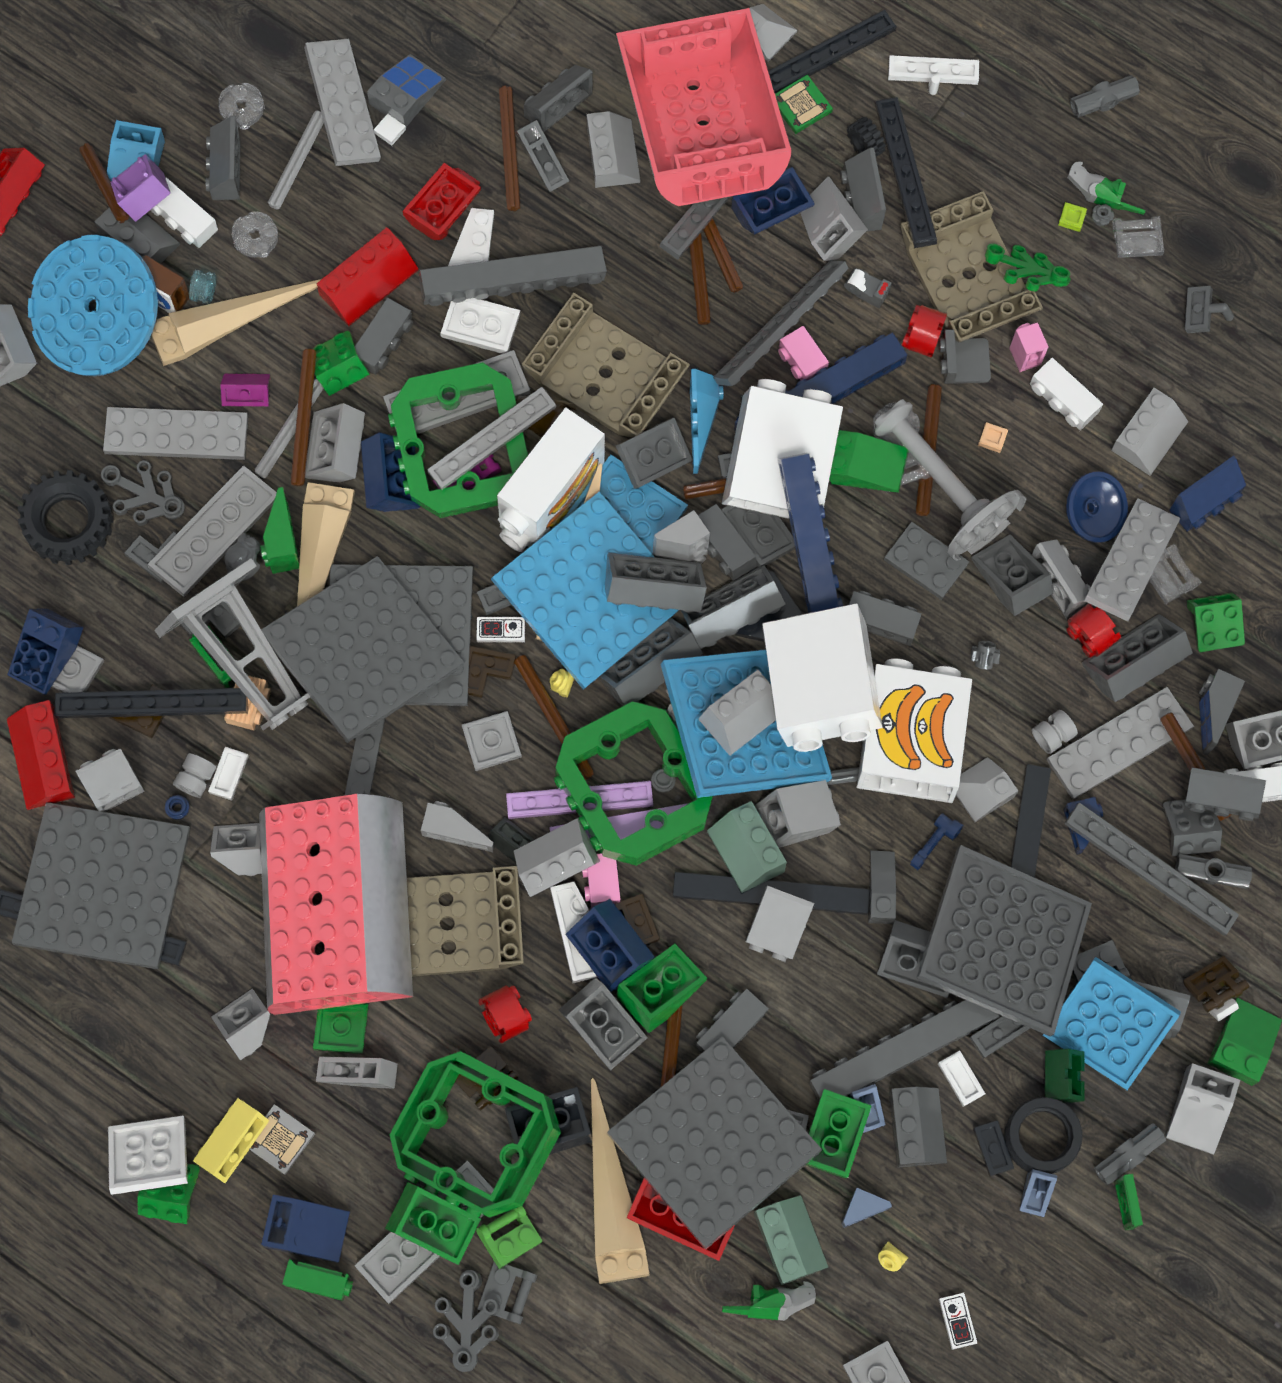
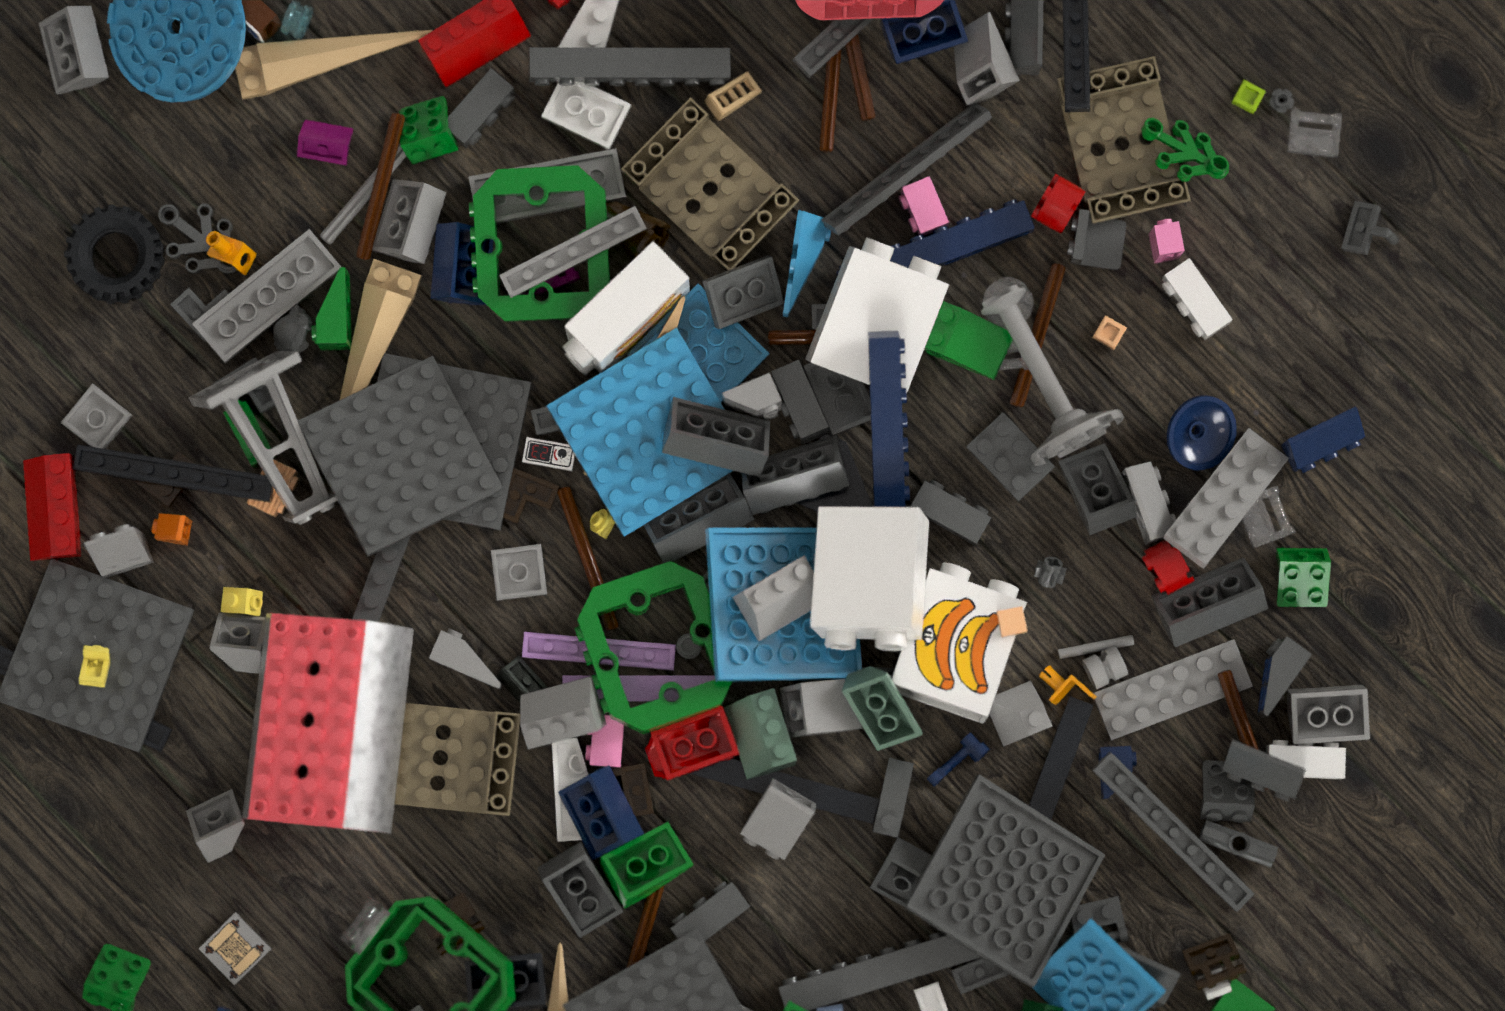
camera: 10 degrees right, 10 degrees up
dark blue slope [7,608,83,694] -> none
light grey plate [103,407,248,460] -> none
white plate [108,1116,188,1195] -> none
dark blue plate [165,795,190,820] -> none
light grey wheel [173,753,216,798] -> none
light yellow brick [193,1098,270,1183] -> none
white tile [208,747,249,801] -> none
green tile [313,1003,369,1054] -> none
light grey slope [316,1057,398,1088] -> none
red brick [479,985,532,1043] -> none
dark grey leg [844,268,892,309] -> none
animal [1067,162,1145,215] -> none
light grey slope [1111,388,1188,476] -> none
none -> light yellow bracket [79,645,110,688]
none -> orange slope [152,513,192,546]
none -> light orange bracket [206,231,257,275]
none -> light yellow bracket [221,587,263,616]
none -> clear plate [339,895,390,955]
none -> red slope [645,706,740,781]
none -> tan slope [705,71,762,121]
none -> sand green slope [842,666,923,751]
none -> light nougat tile [996,606,1027,637]
none -> light orange bracket [1039,665,1097,705]
none -> light grey bar [1058,635,1134,659]

